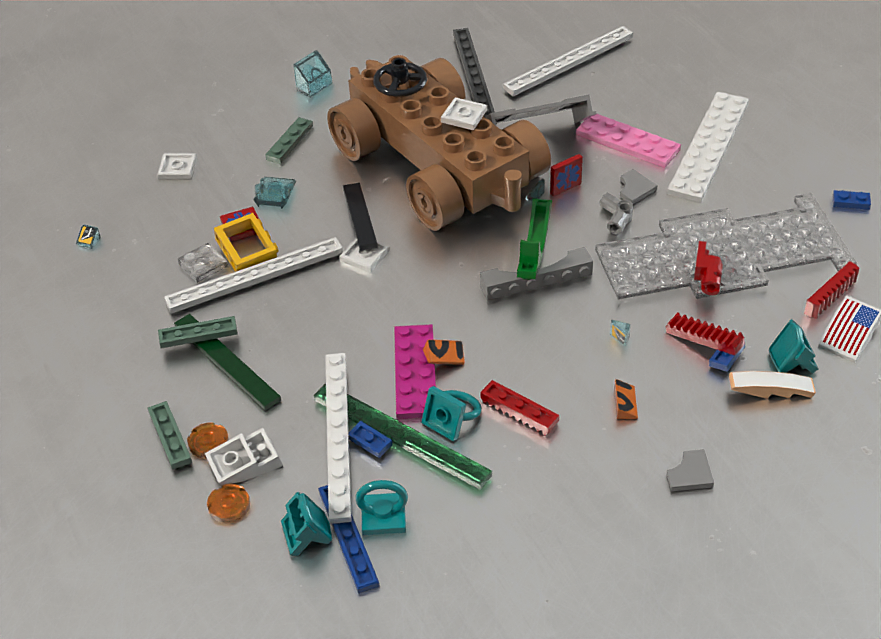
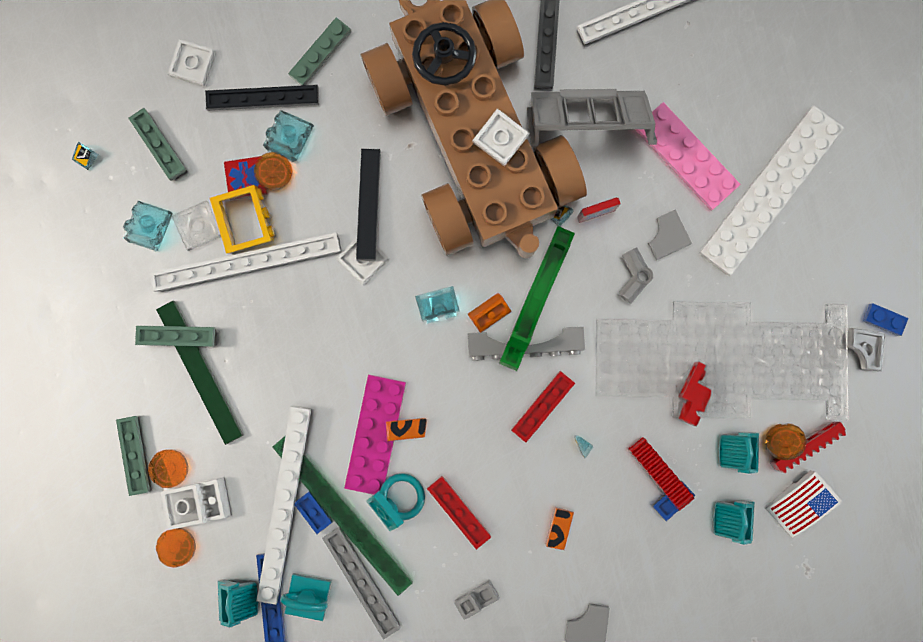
camera: 15 degrees right, 40 degrees up
slope [729,371,816,399] -> none
none -> clear light blue slope [123,201,173,252]
none -> sand green plate [128,108,187,181]
none -> black tile [205,85,319,111]
none -> clear orange tile [254,152,292,190]
none -> light grey plate [322,527,401,640]
none -> clear light blue slope [415,286,459,324]
none -> light grey slope [454,581,500,620]
none -> orange slope [468,293,512,333]
none -> red gear [511,371,575,442]
none -> teal piece [719,432,759,474]
none -> clear orange tile [765,423,806,460]
none -> light grey tile [847,328,885,371]

